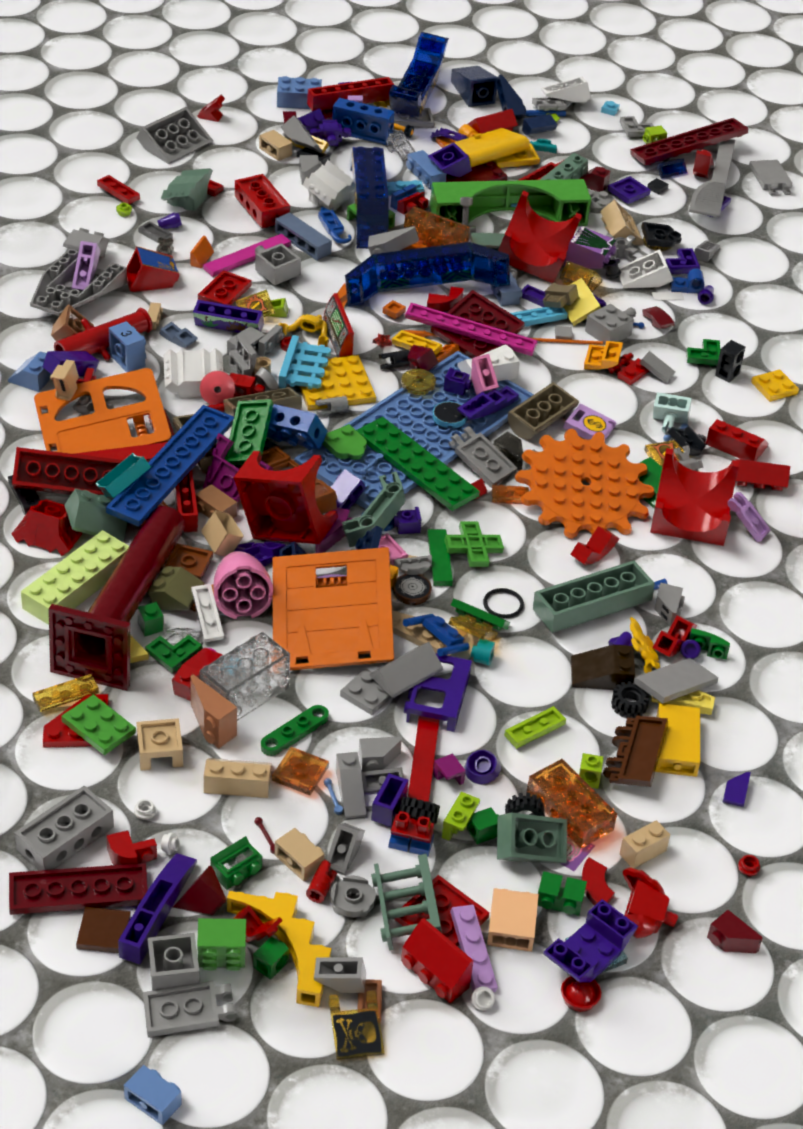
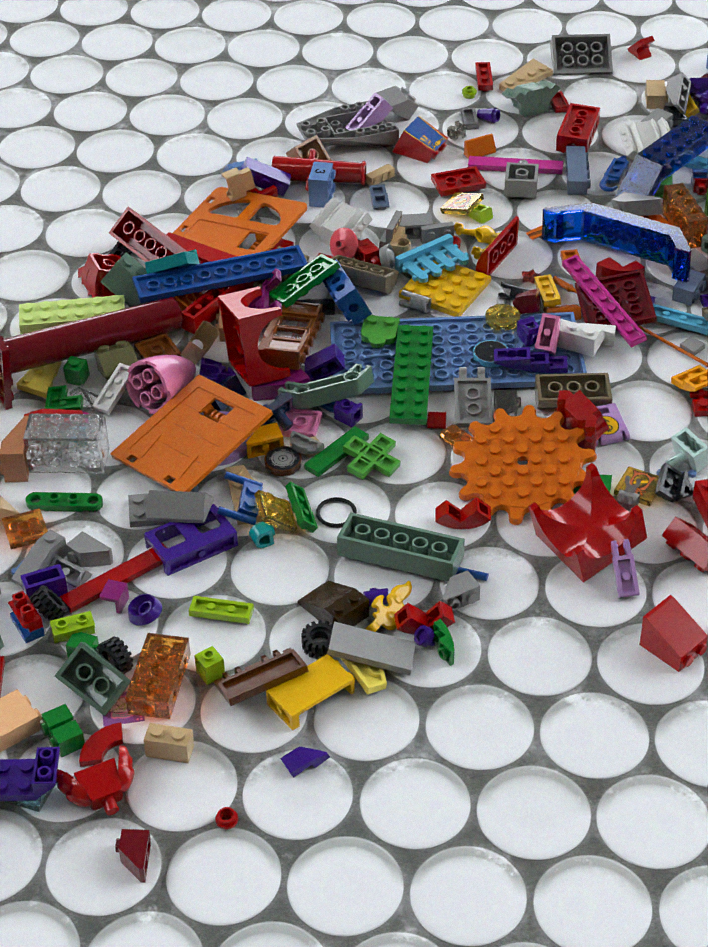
camera: 50 degrees right, 0 degrees up
dark purple brick [193,300,264,333] -> none
none -> tan wing [499,58,553,91]
none -> red slope [557,390,609,451]

